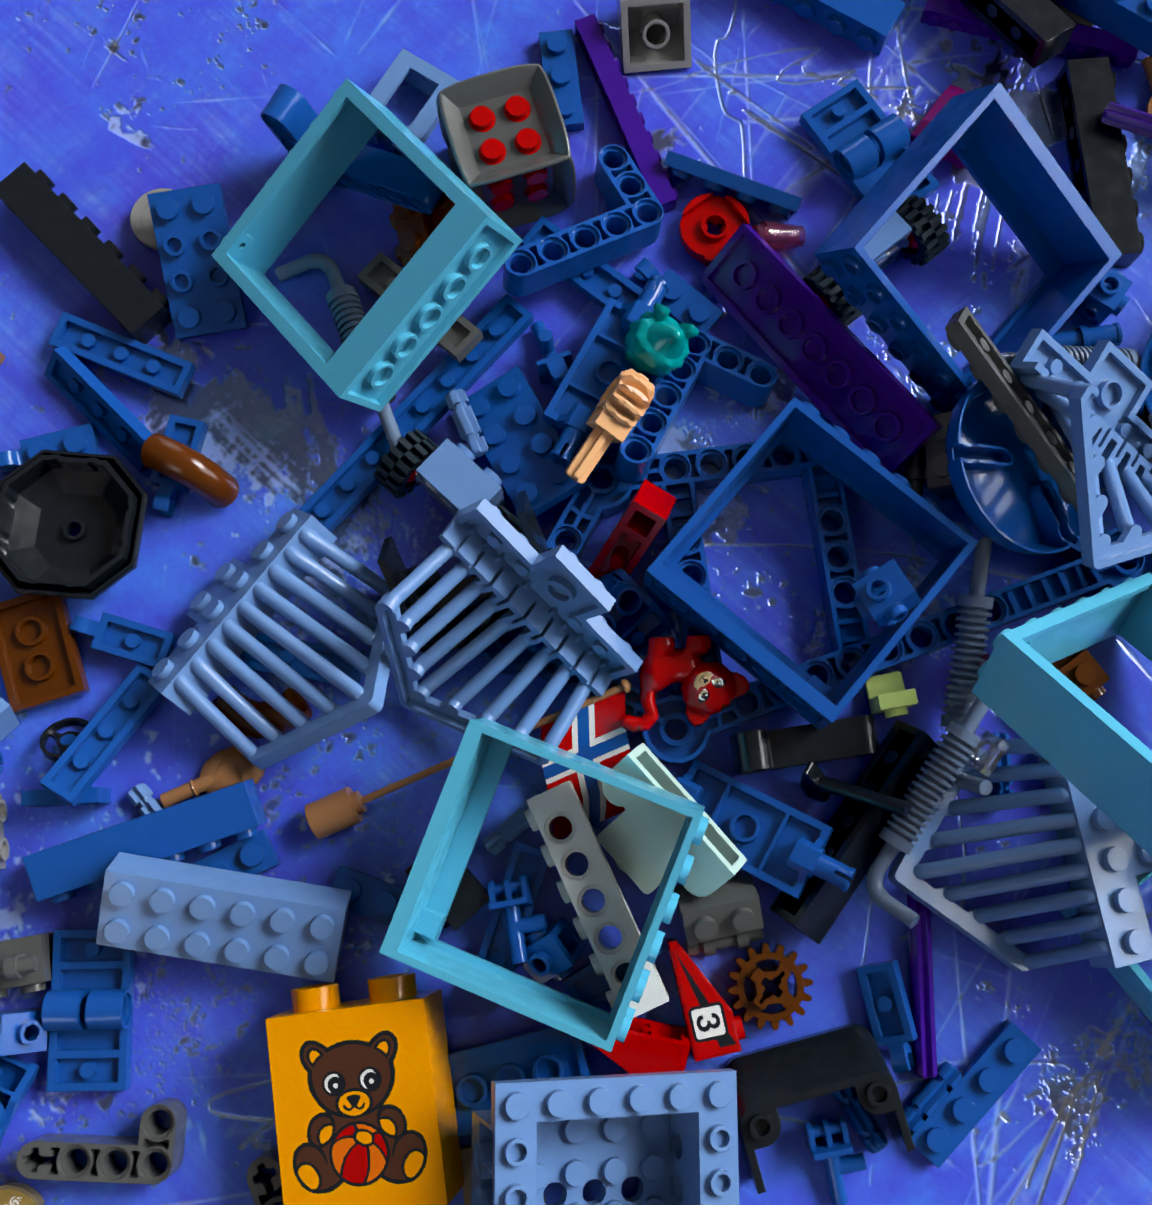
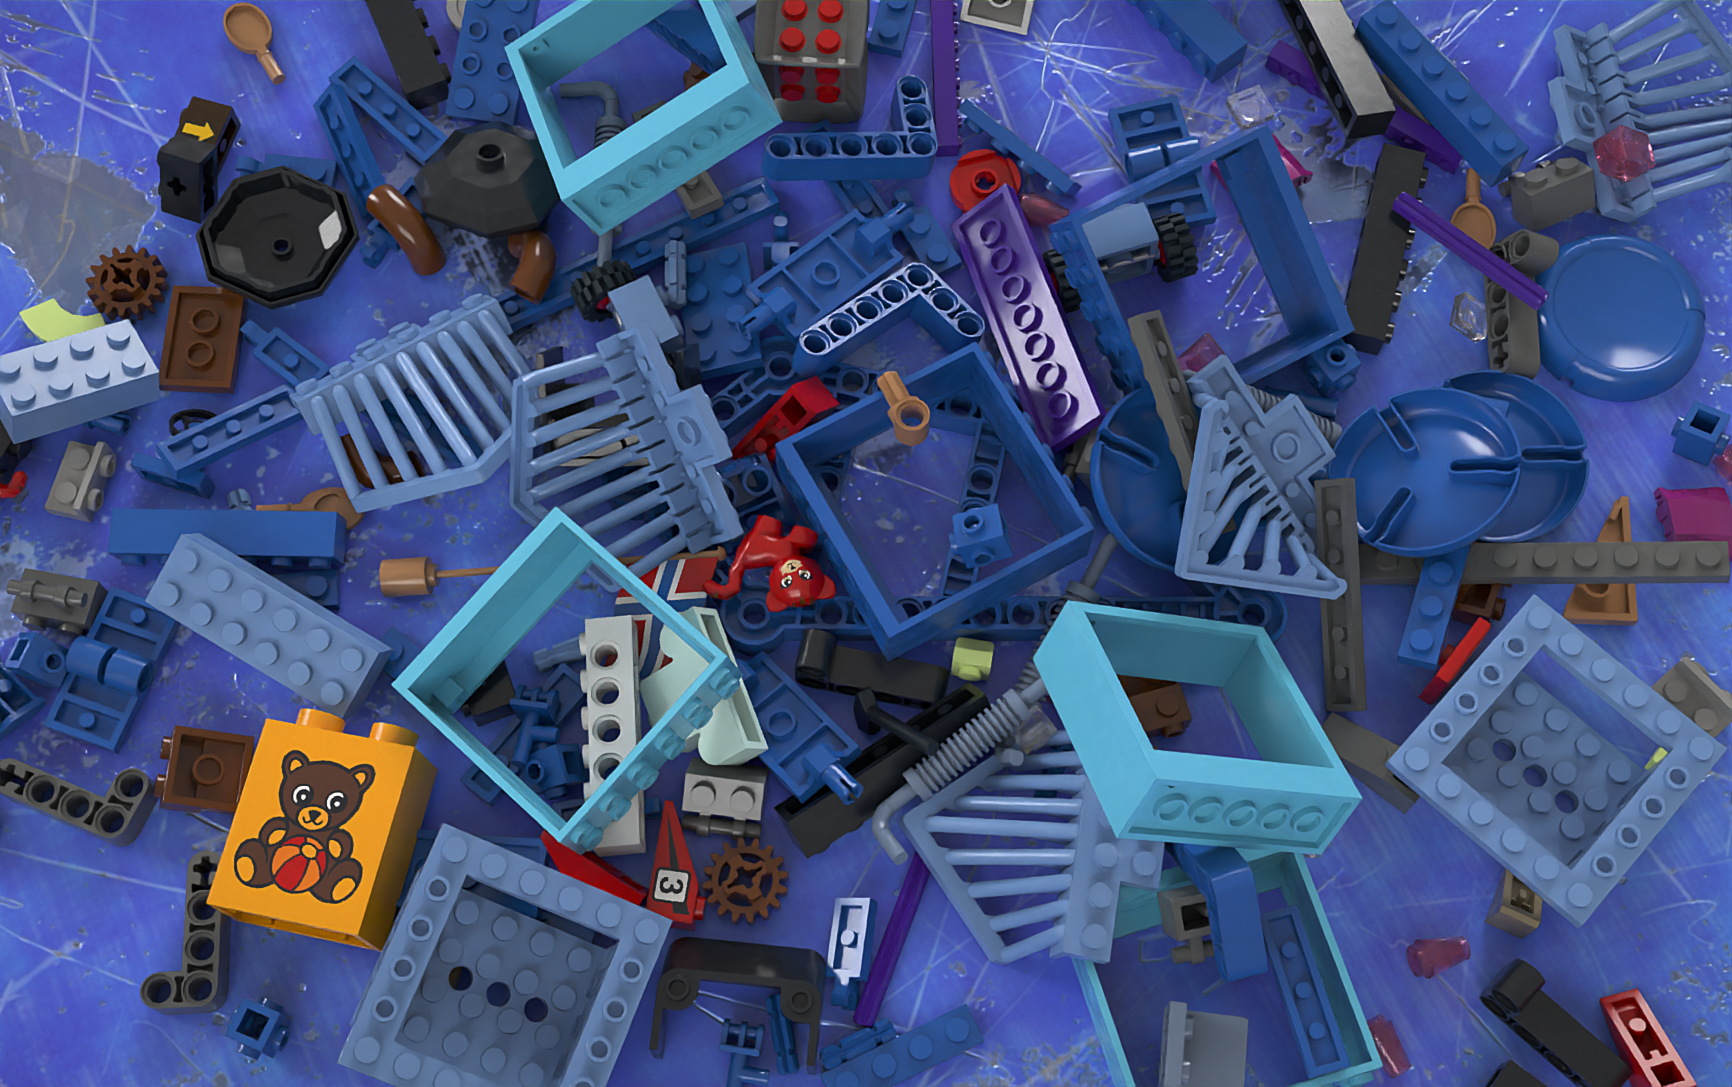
camera: 20 degrees right, 10 degrees down
light nougat gear [566,368,655,484] -> none
teal animal [625,303,699,377] -> none
none -> reddish brown plate [153,725,255,815]
none -> black rock [413,120,561,239]
none -> reddish brown cylinder [508,228,557,305]
none -> medium nougat axle [877,371,930,446]
none -> slope [1177,333,1225,373]
none -> clear plate [1226,84,1275,130]

